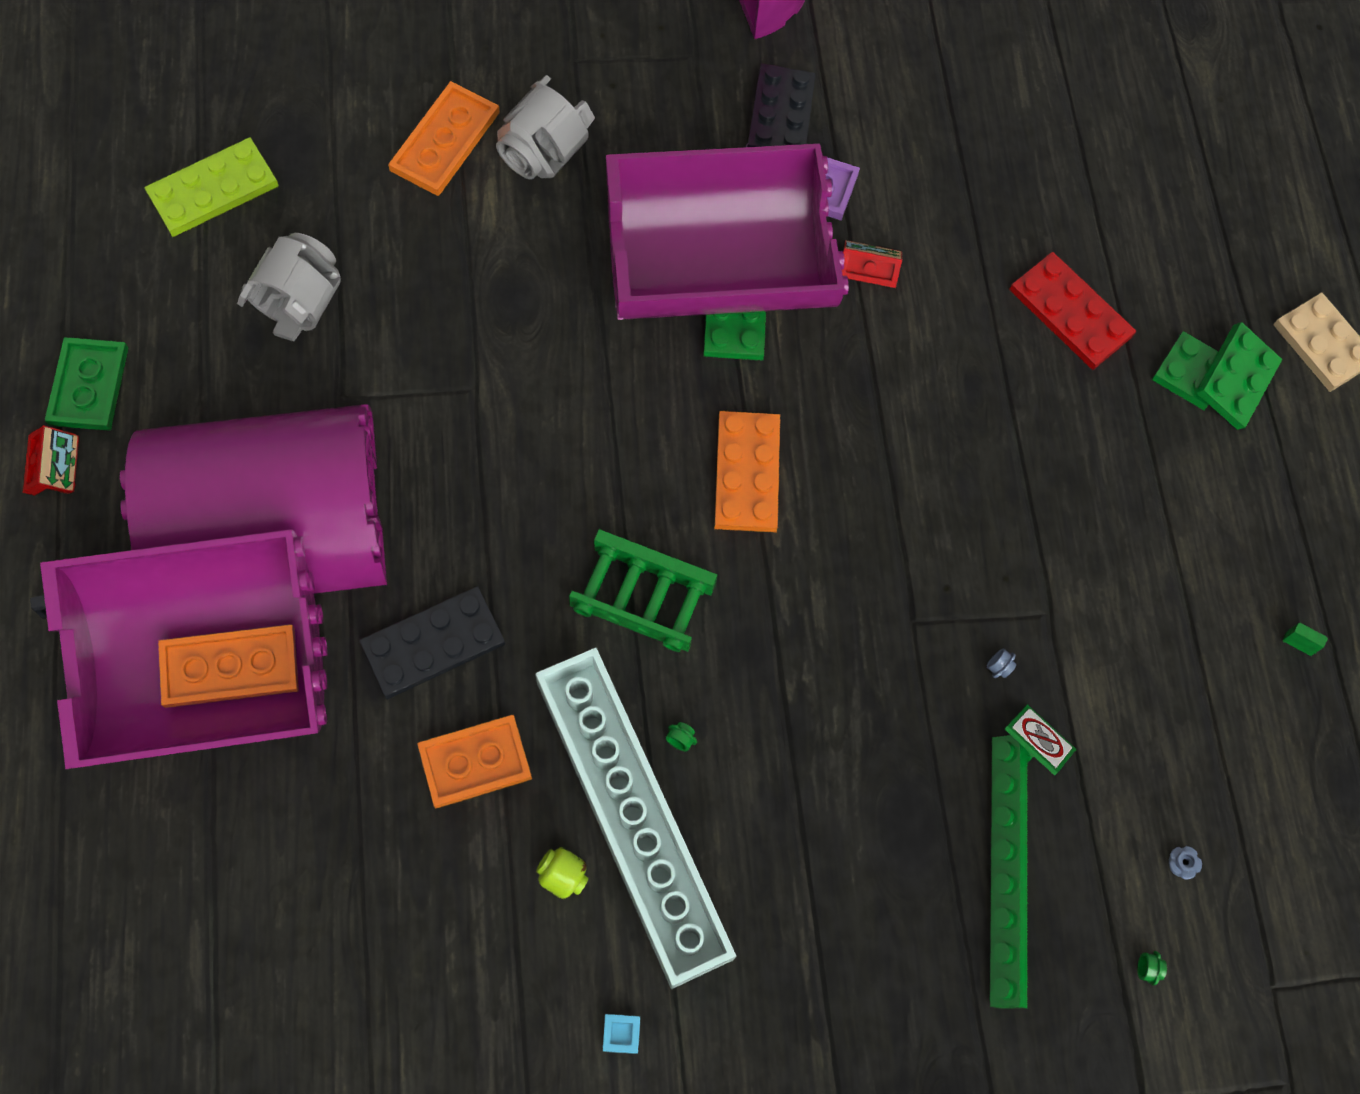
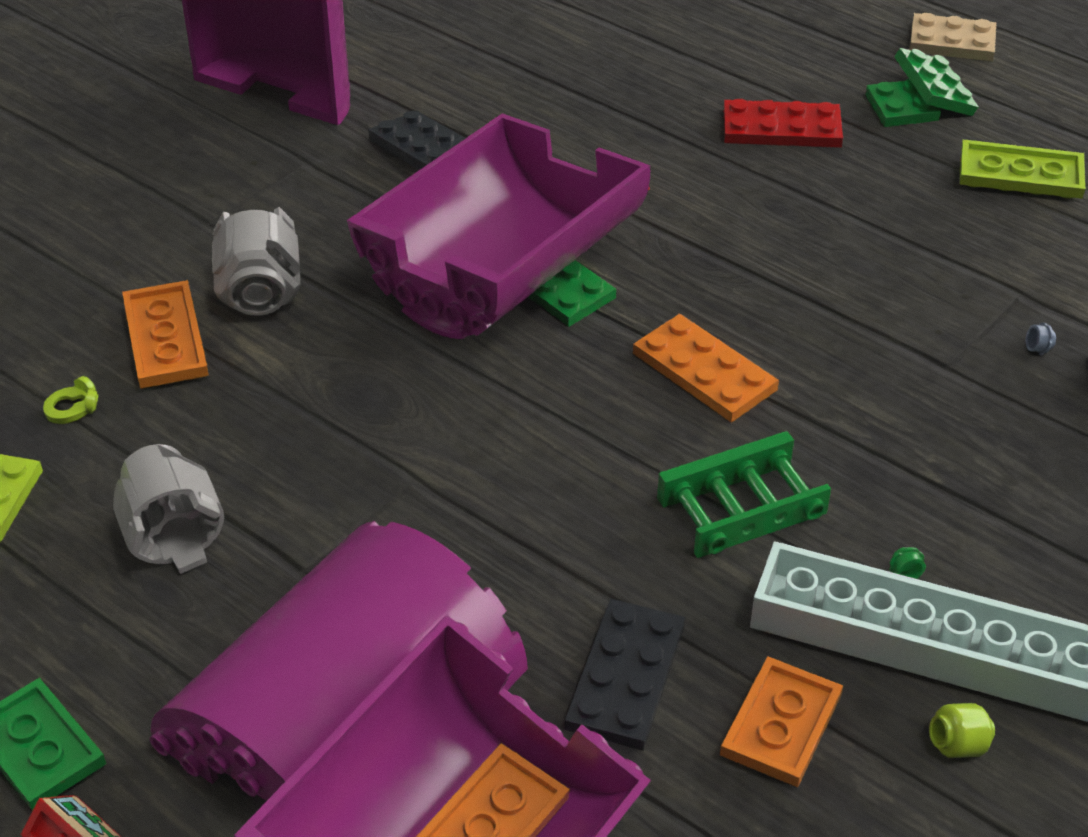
camera: 40 degrees left, 25 degrees down
none -> lime piece [43,376,99,424]
none -> lime plate [959,139,1086,199]

